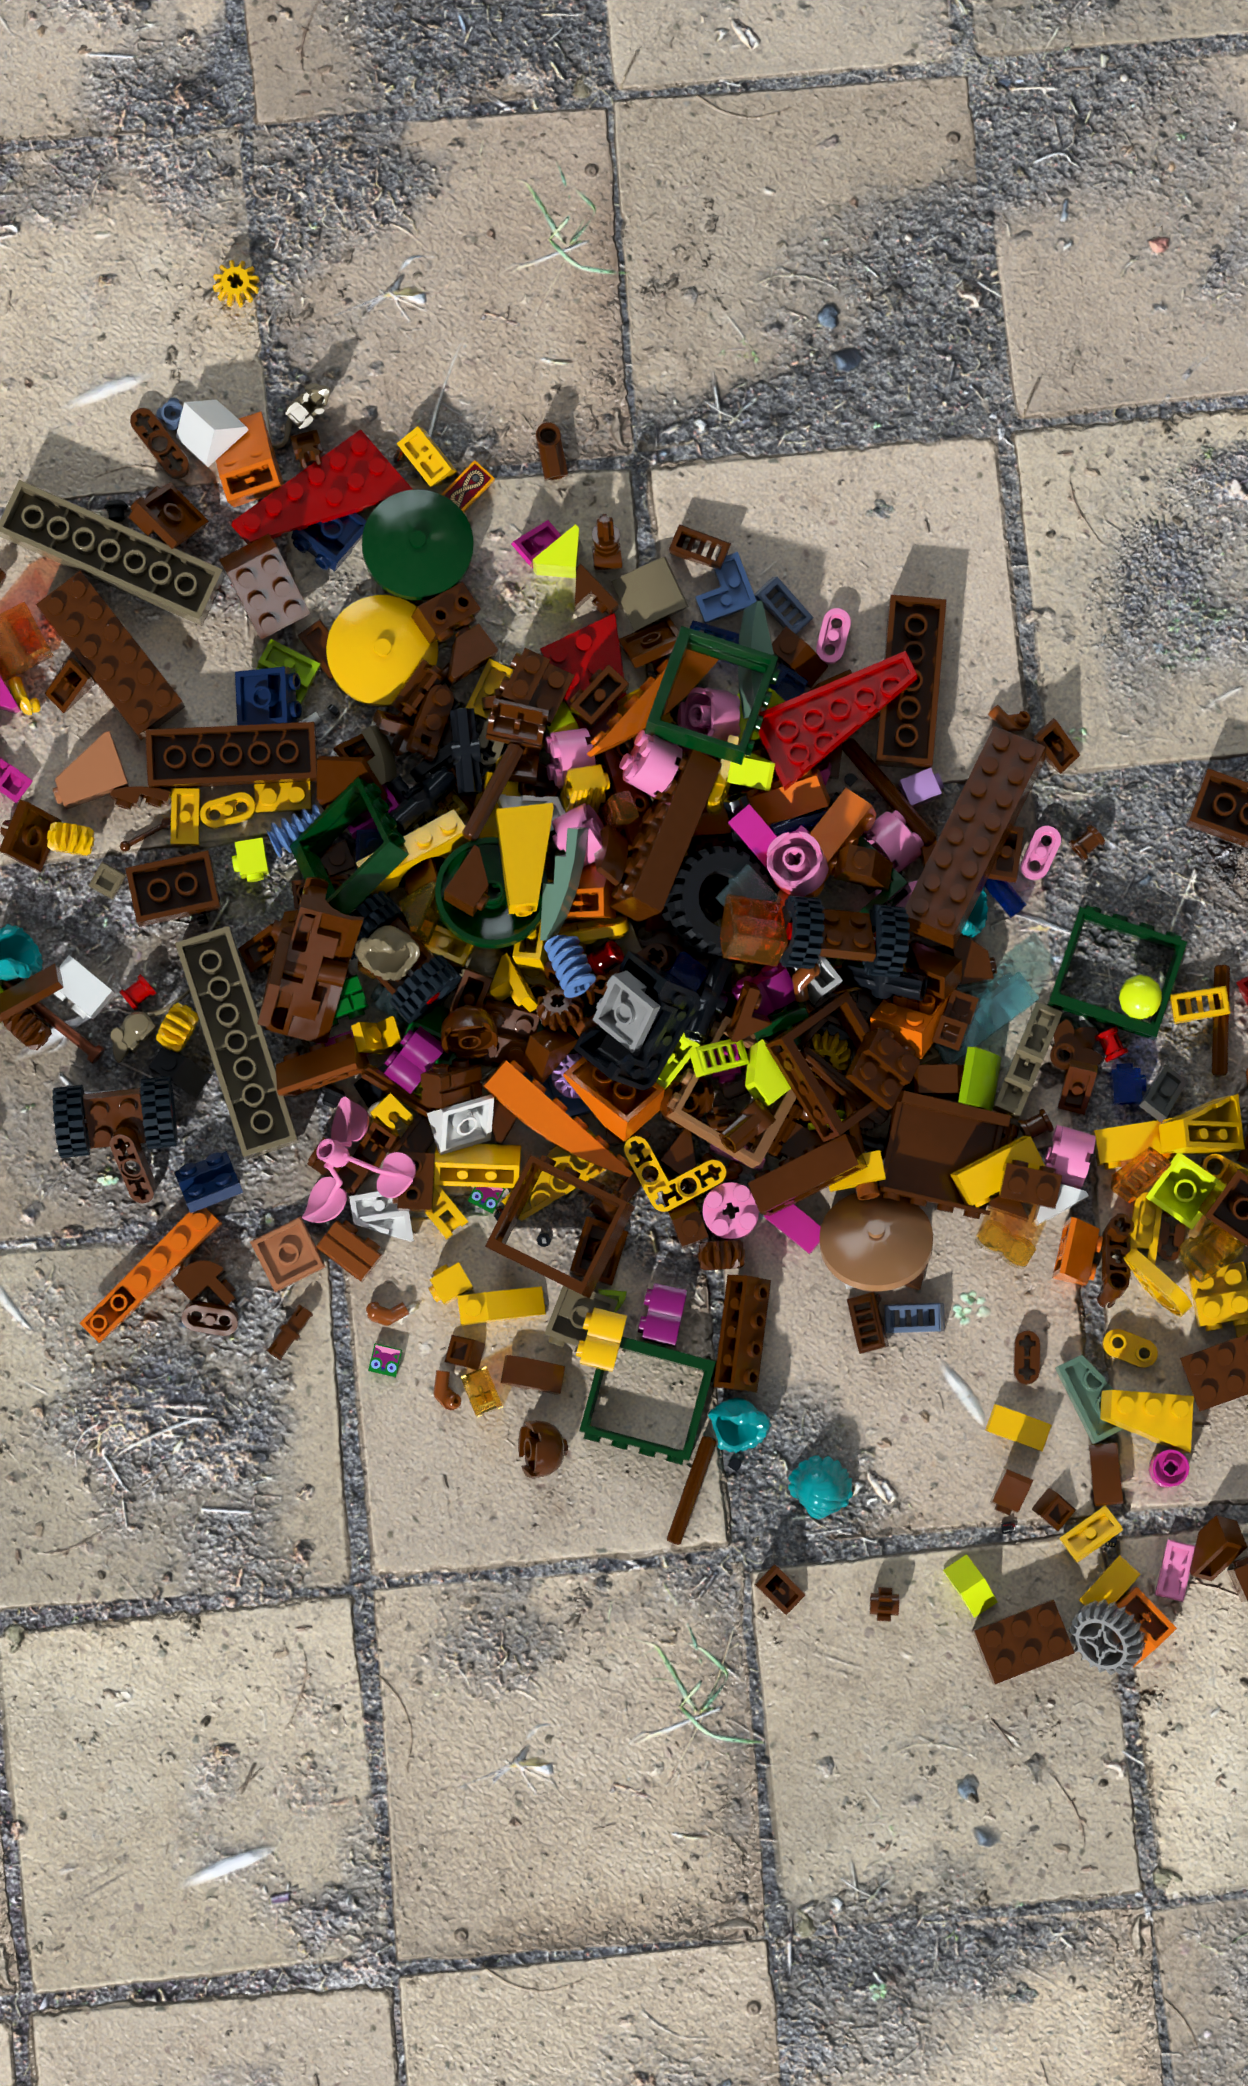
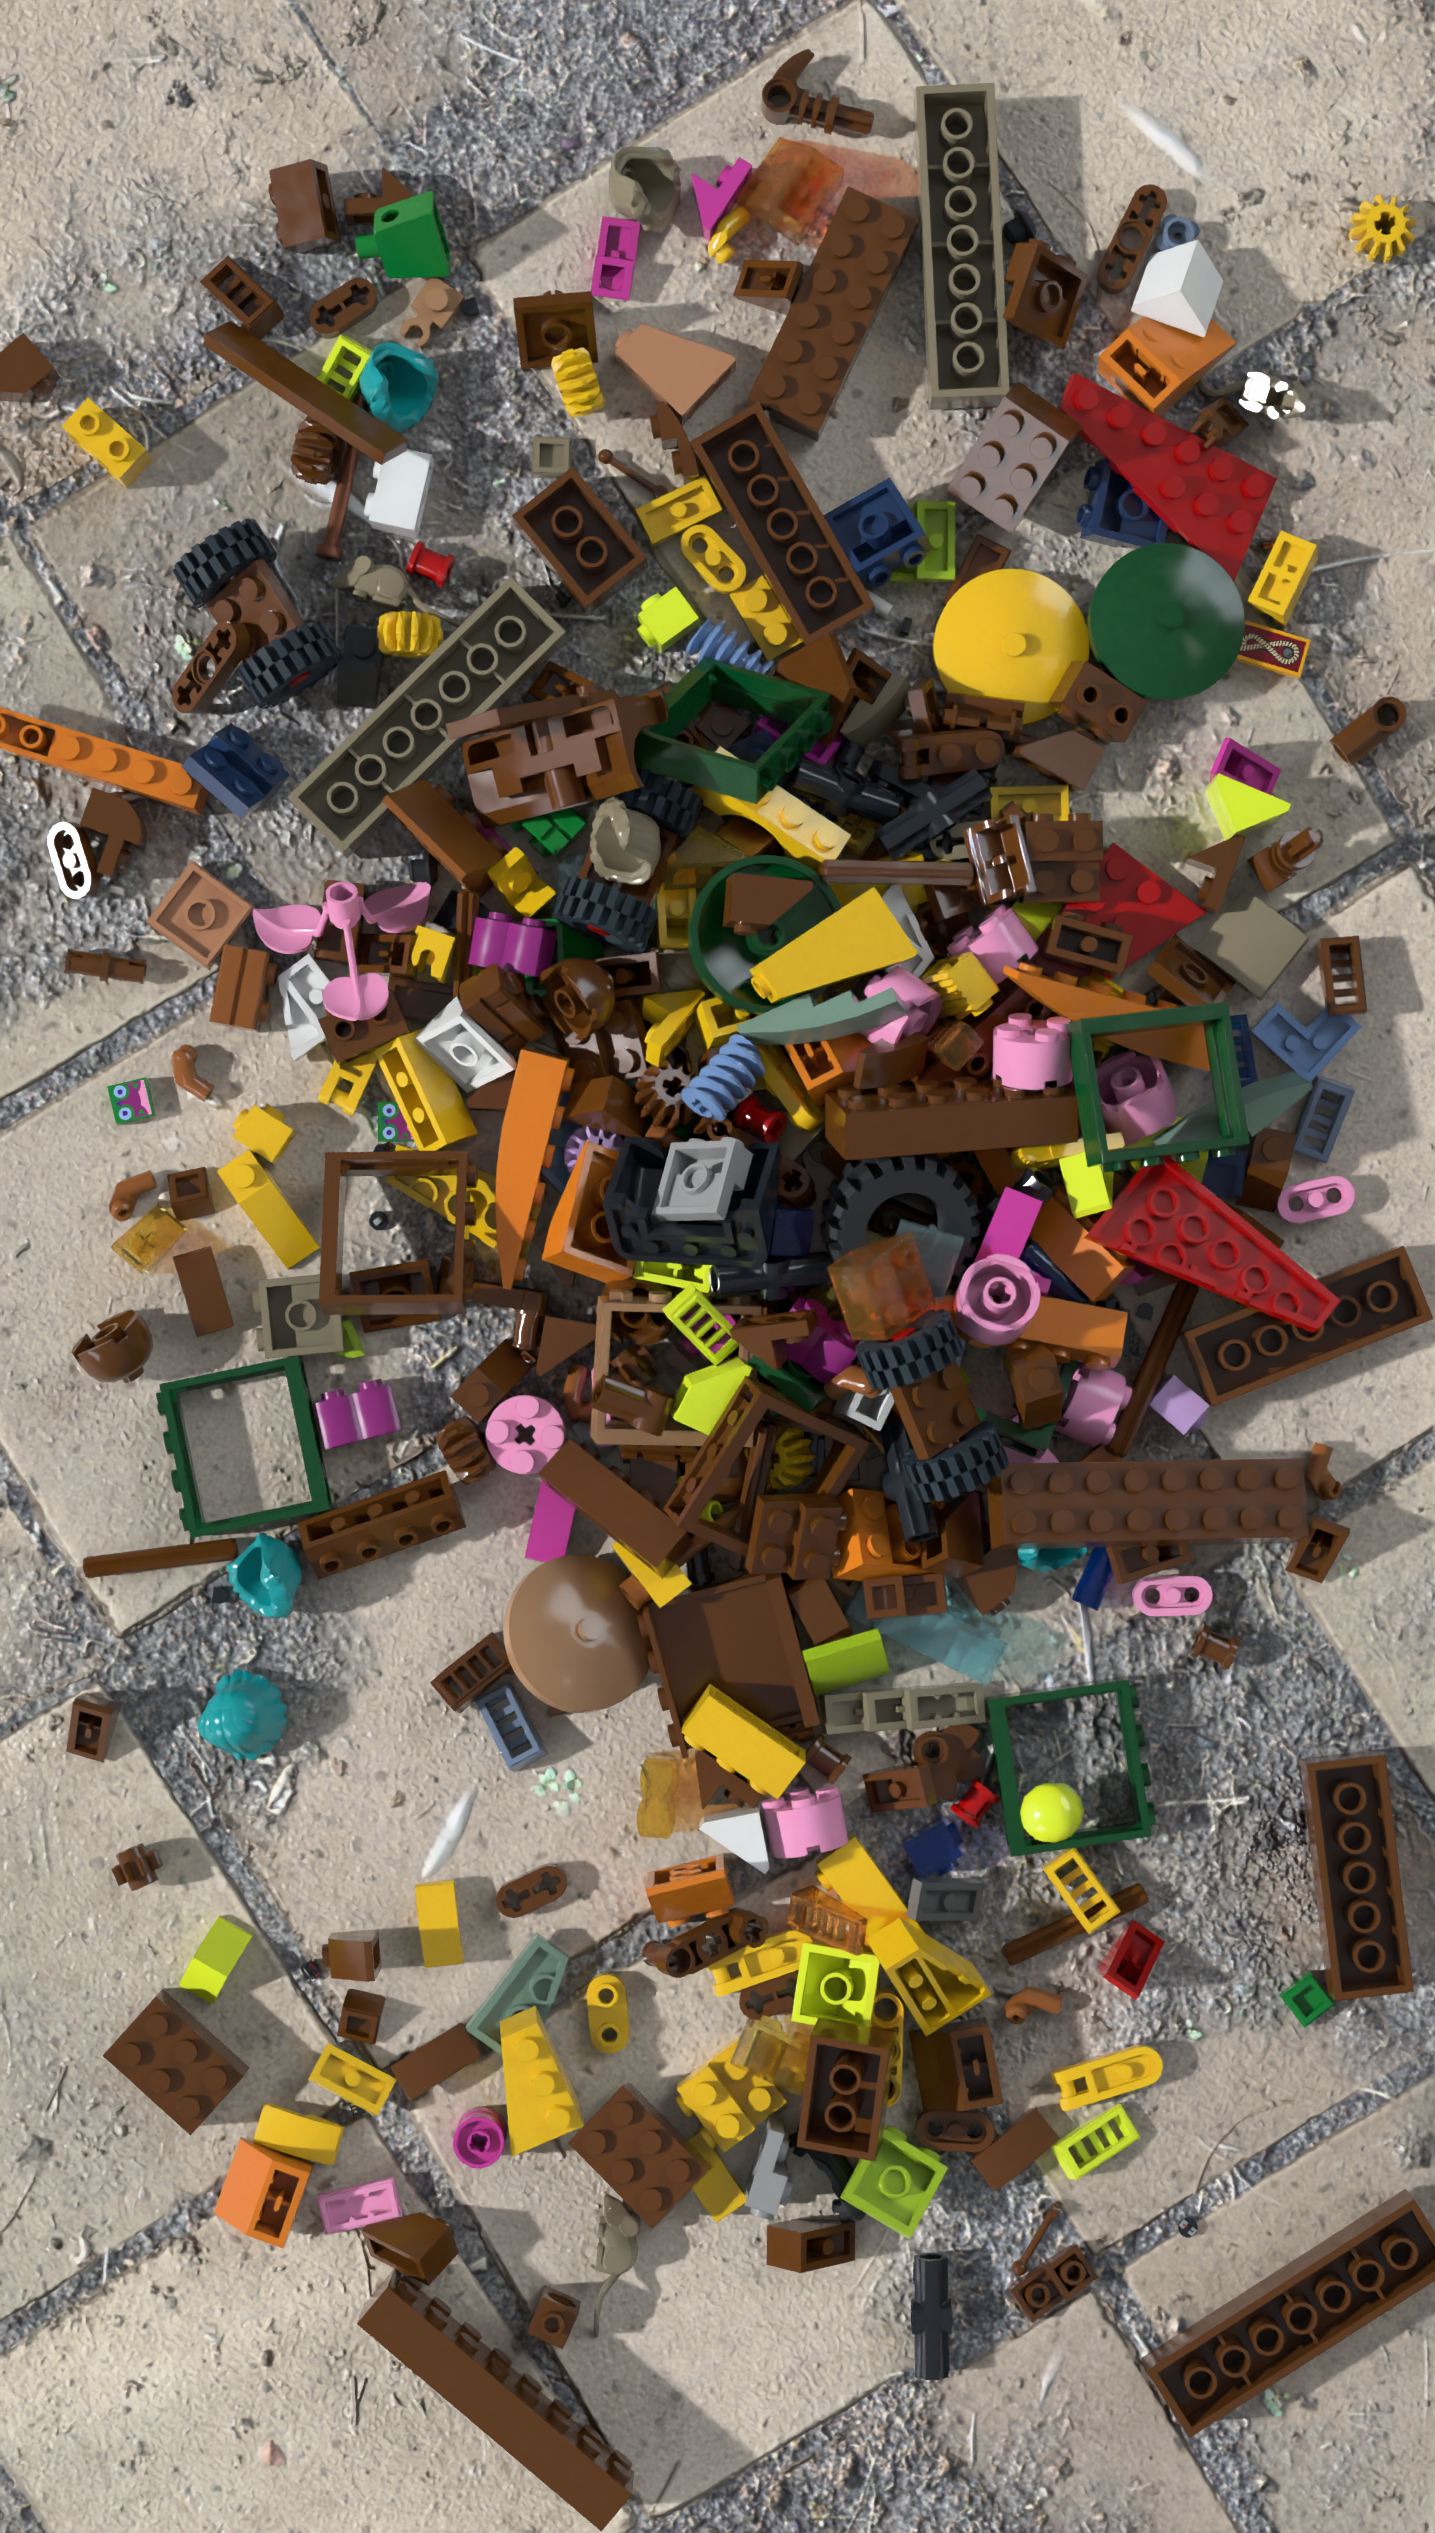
camera: 65 degrees right, 5 degrees up
yellow brick [576,1307,627,1372] -> none
yellow beam [624,1136,726,1212] -> none
reddish brown bracket [999,1160,1062,1209] -> none
light grey gear [1069,1599,1146,1675] -> none
yellow beam [1123,1248,1192,1317] -> none

